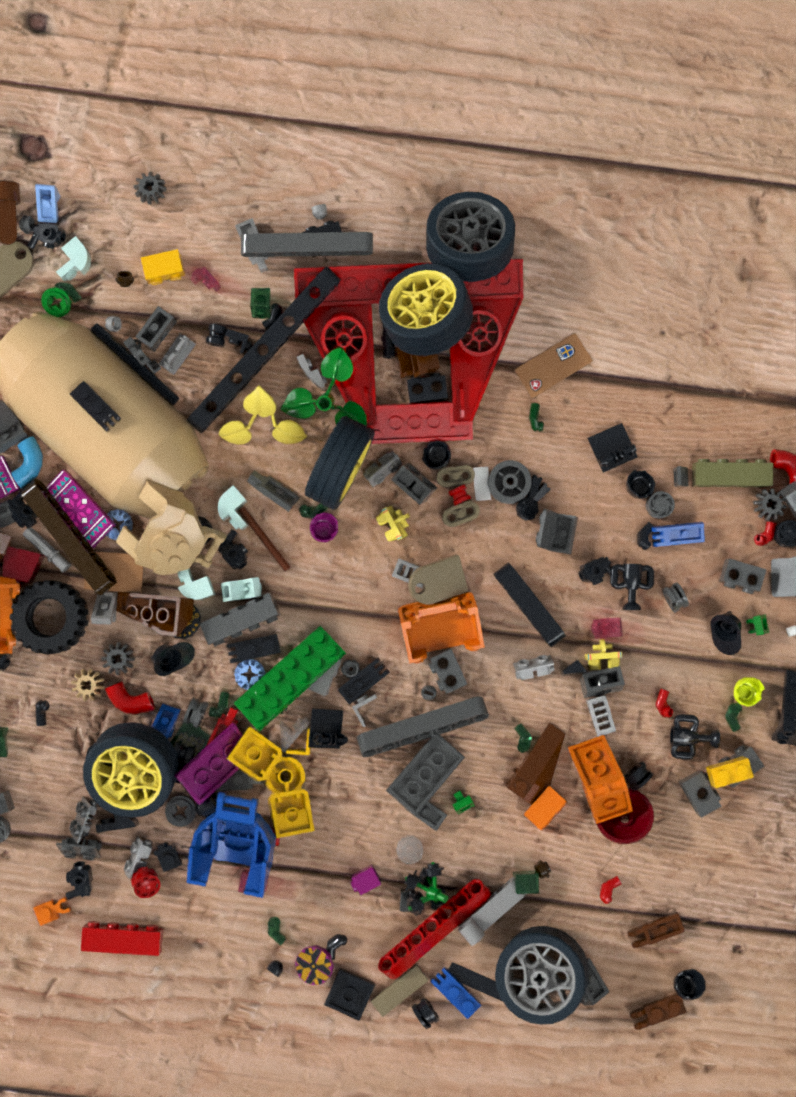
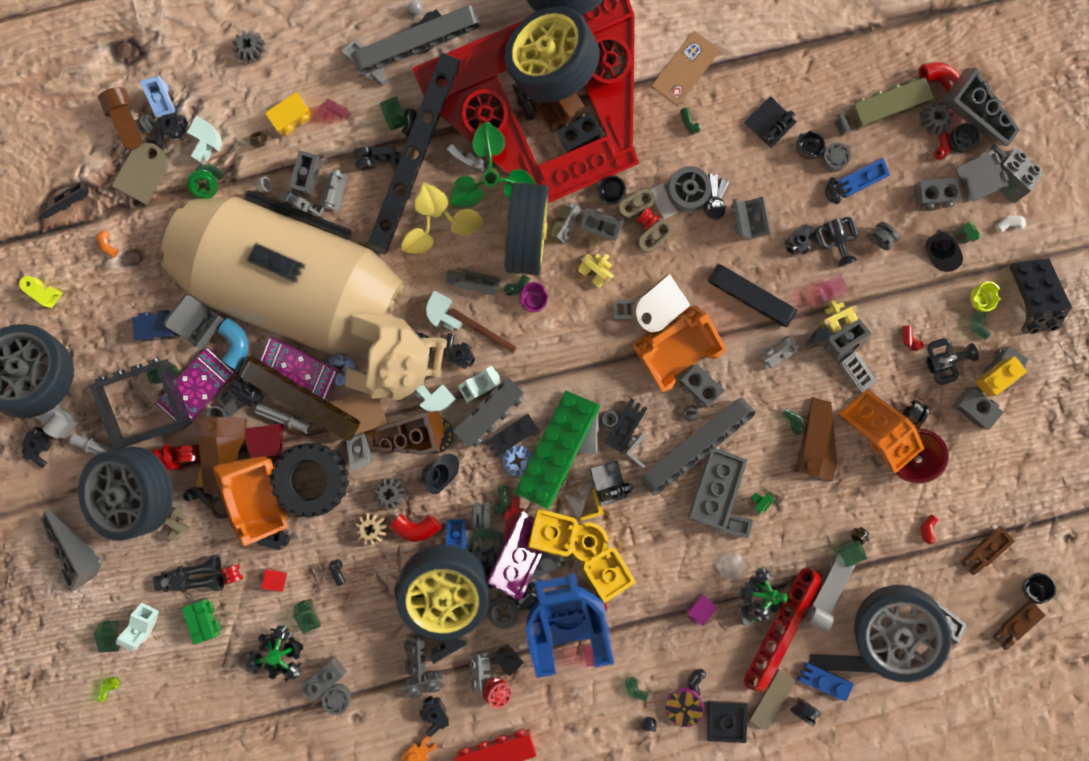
camera: 20 degrees left, 0 degrees up
orange panel [524,786,568,831] -> none

